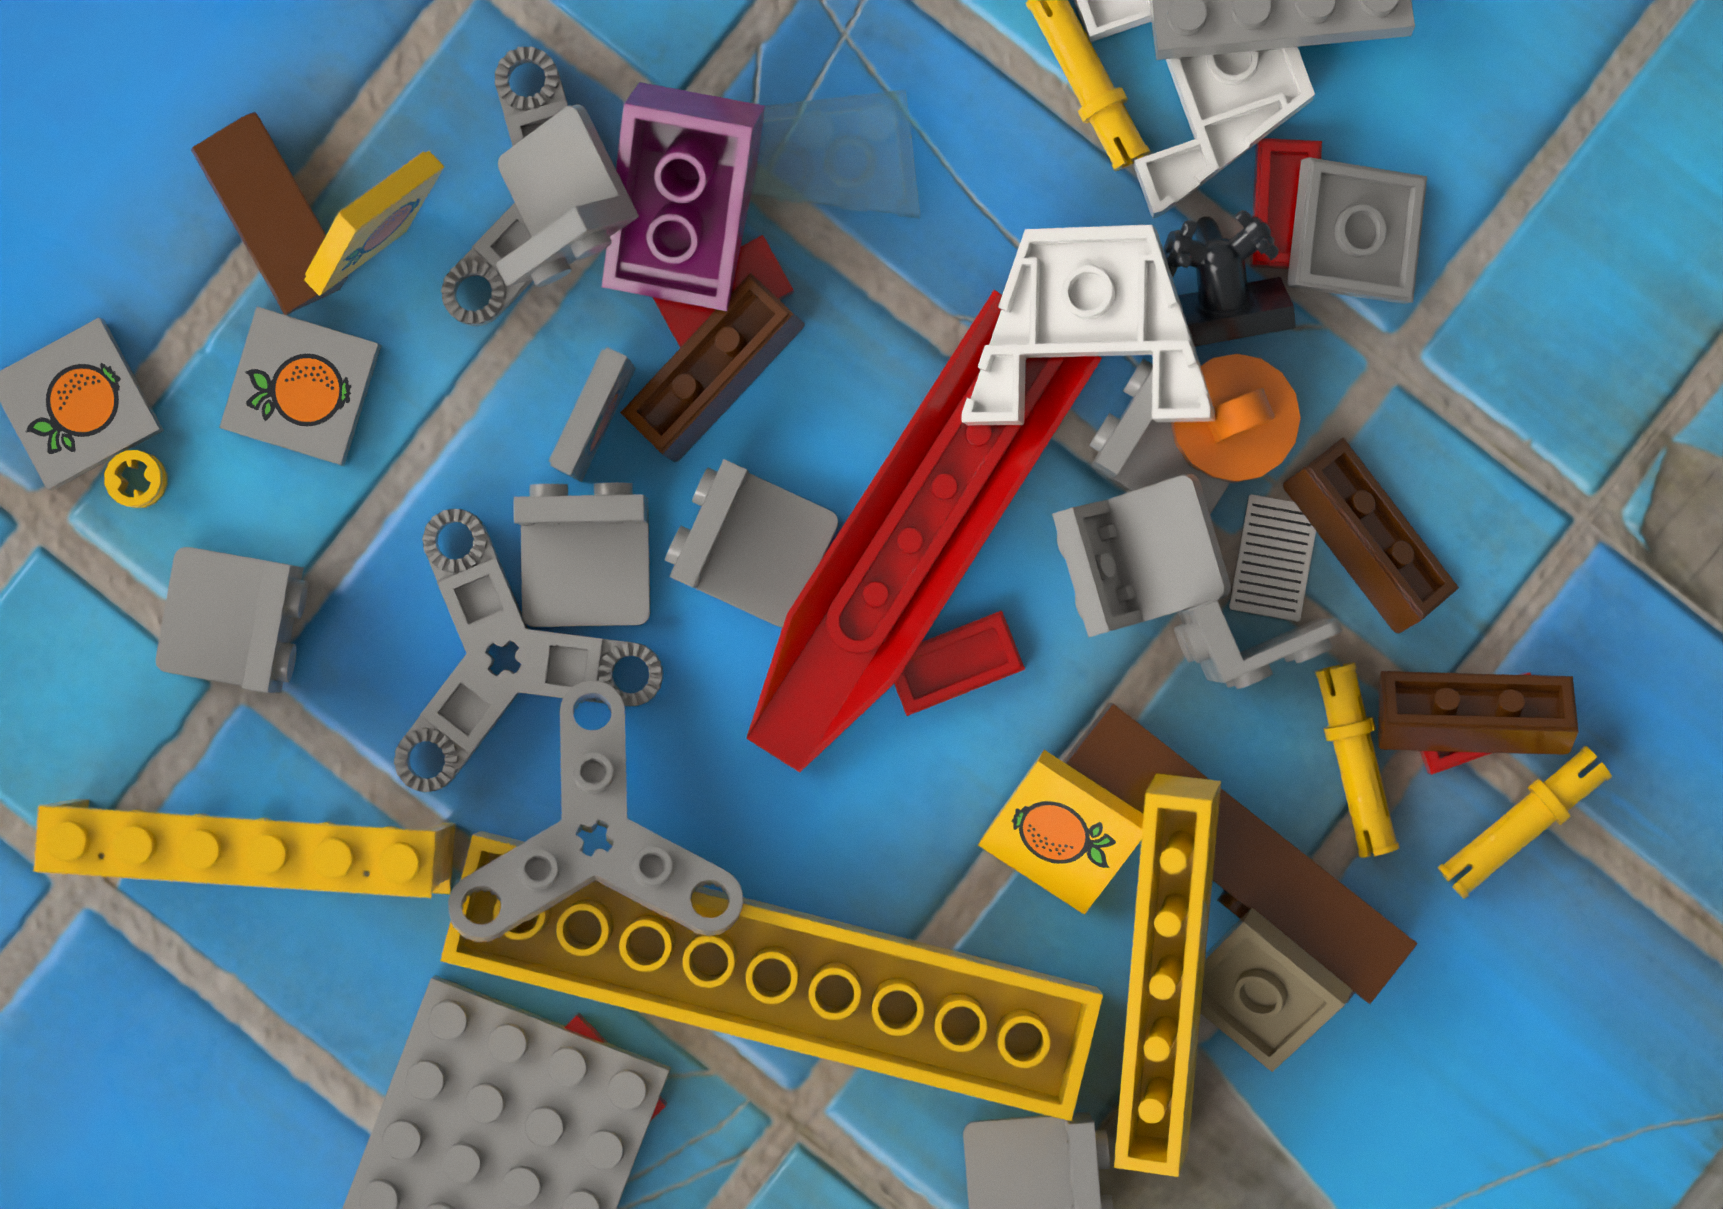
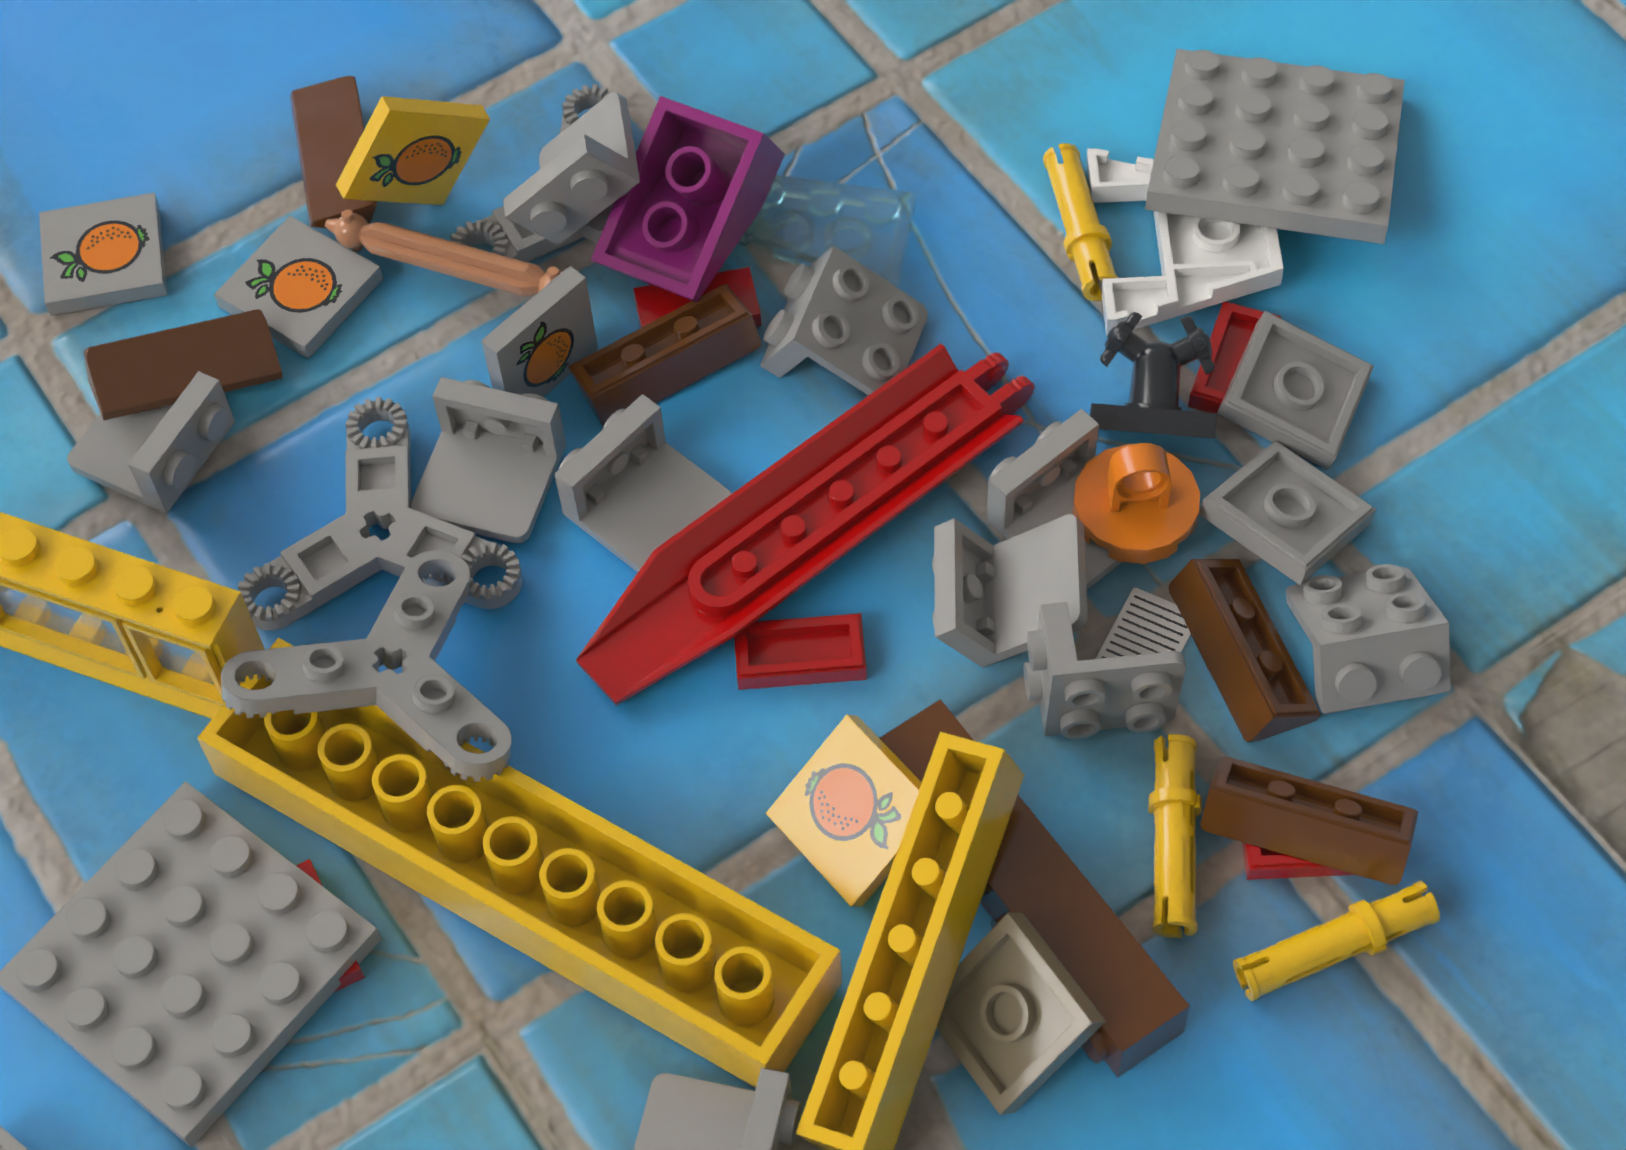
camera: 20 degrees right, 30 degrees down
yellow bush [104,450,168,508] -> none
white wing [962,225,1215,426] -> none
none -> reddish brown slope [84,309,283,421]
none -> nougat wheel [325,209,563,297]
none -> light grey bracket [760,246,928,395]
none -> light grey tile [1199,441,1376,585]
none -> light grey bracket [1286,564,1451,714]

